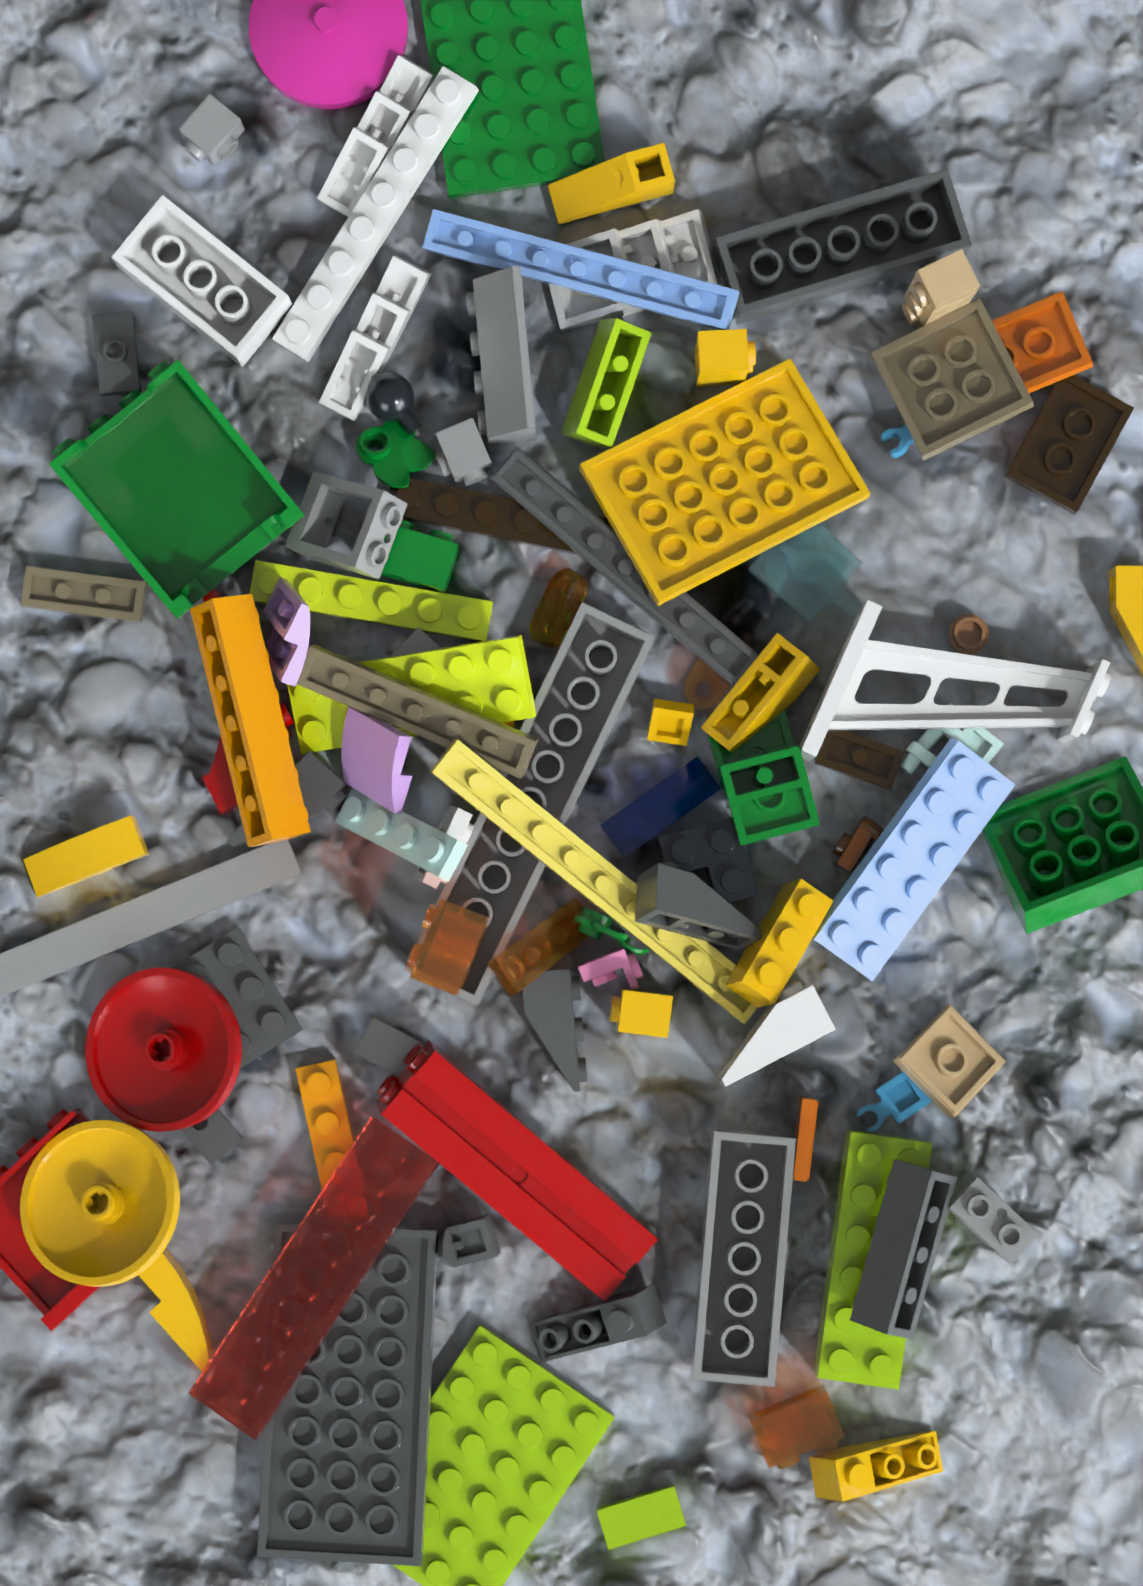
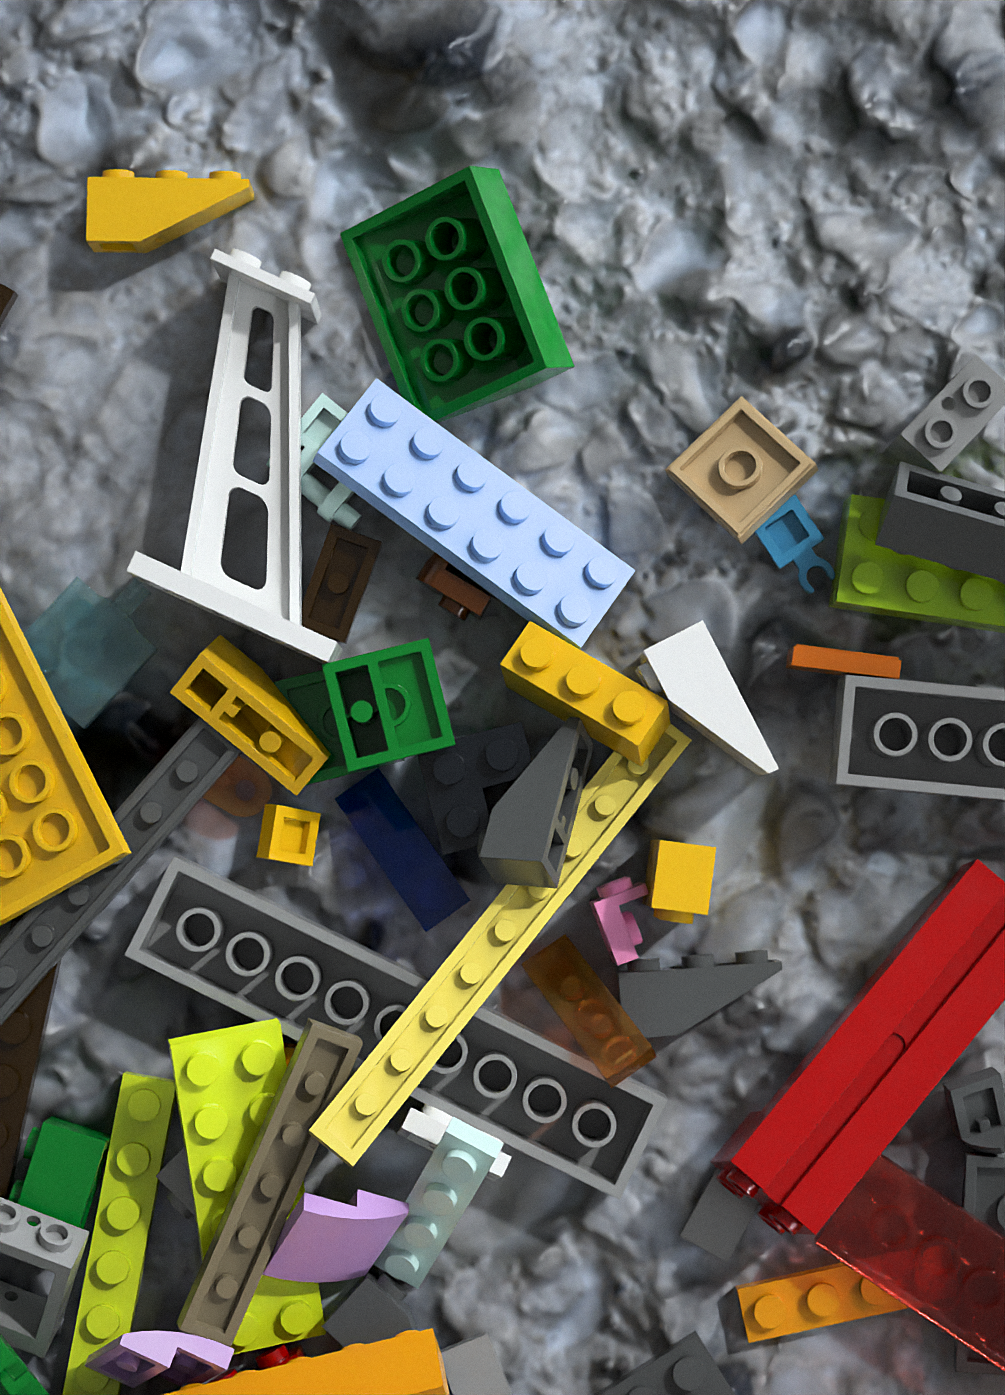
camera: 90 degrees left, 0 degrees up
clear orange brick [406,899,490,996] -> none
clear orange plate [529,568,588,648] -> none
green plate [573,907,650,955] -> none
medium nougat plate [948,614,989,655] -> none

